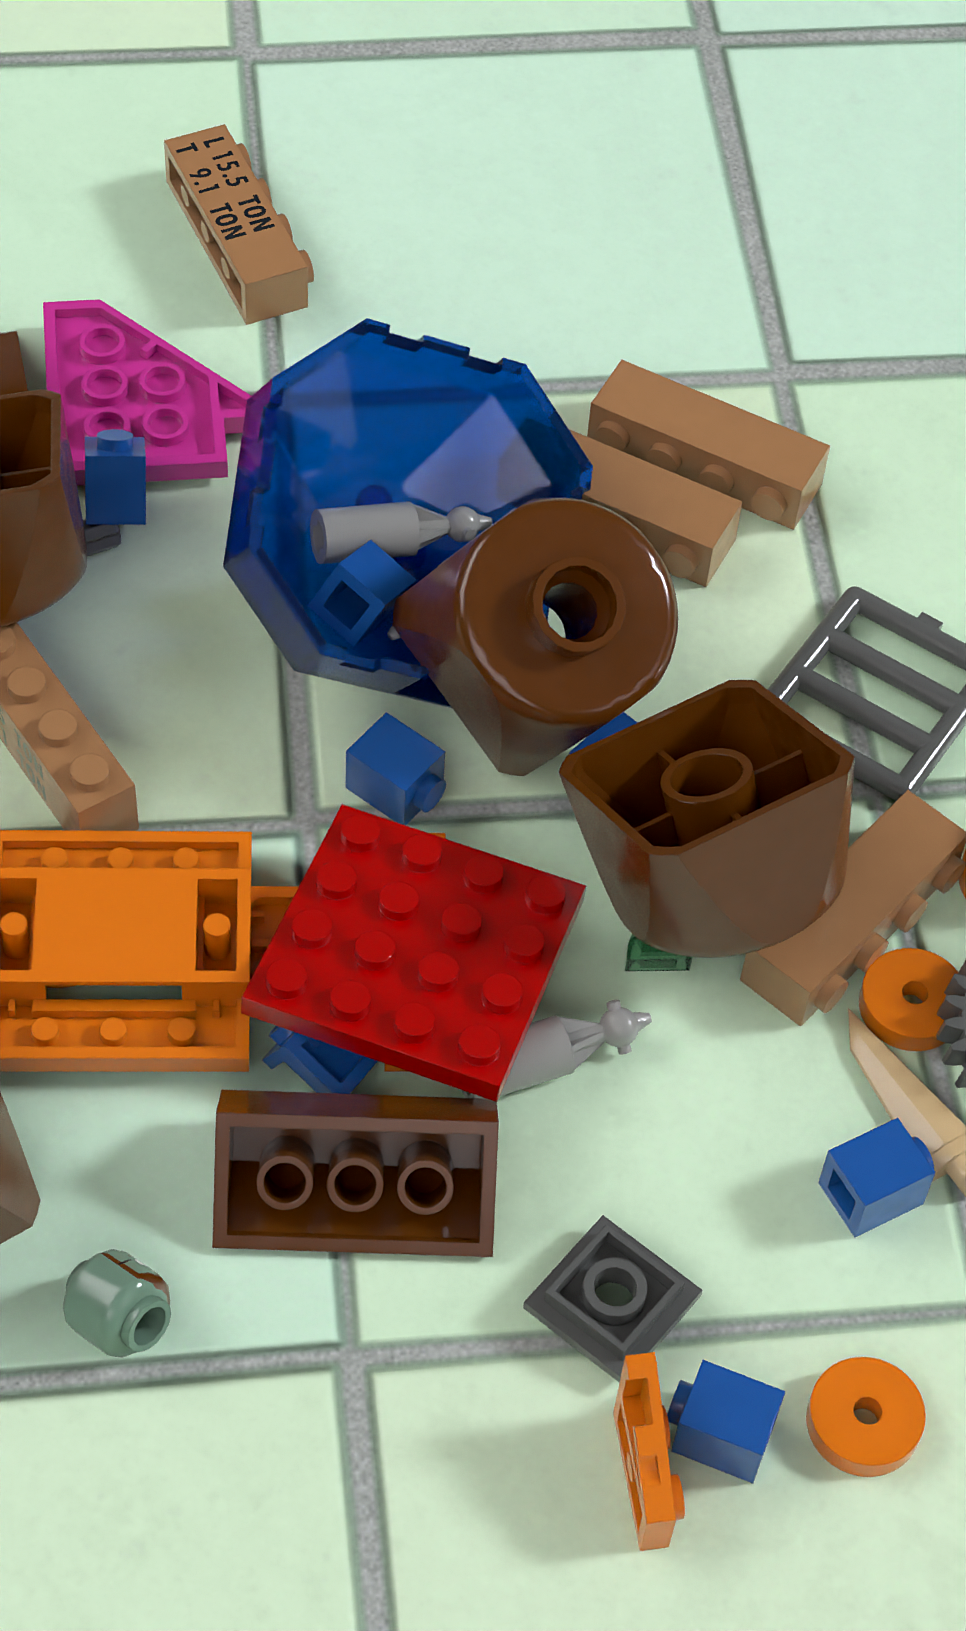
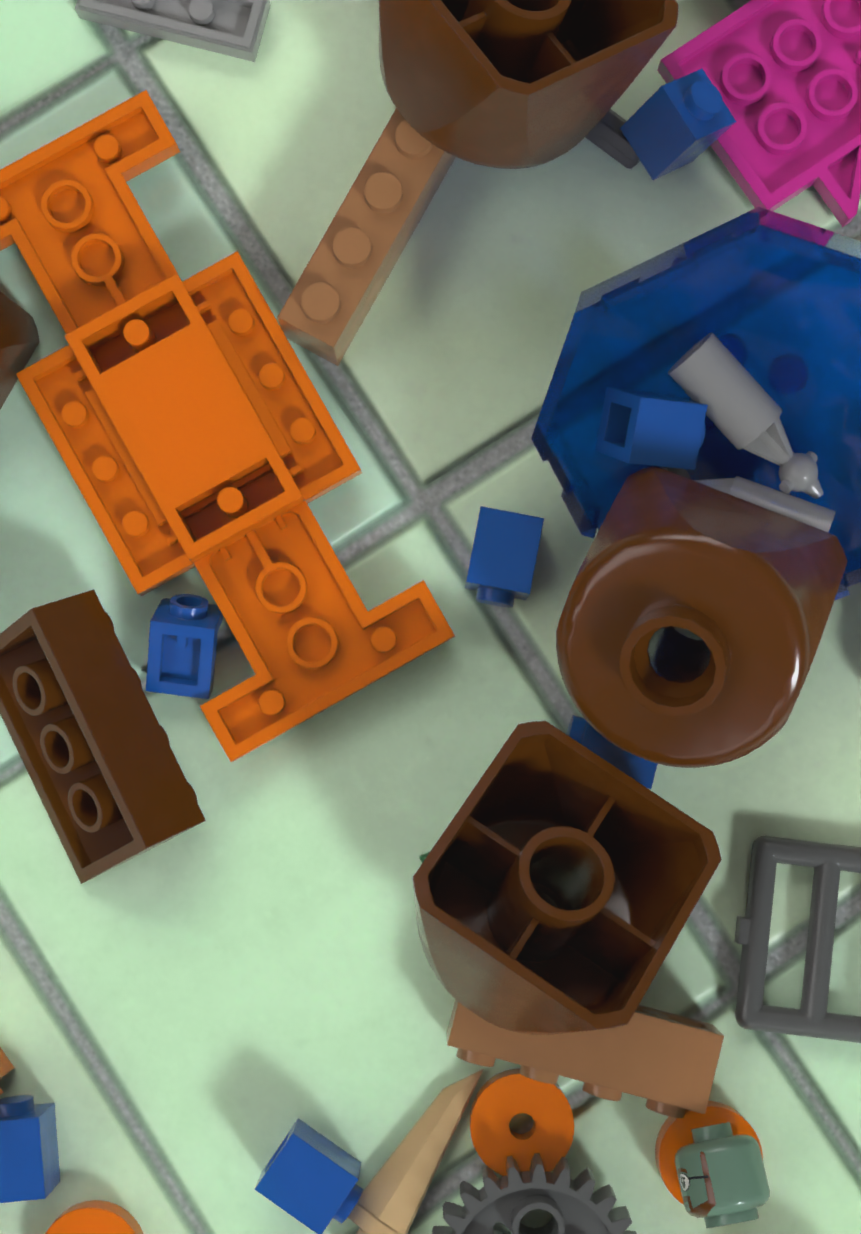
camera: 65 degrees right, 30 degrees up
red plate [241,804,586,1102] -> none
light grey wheel [462,1000,652,1099] -> none
dark grey piece [523,1215,703,1383] -> none

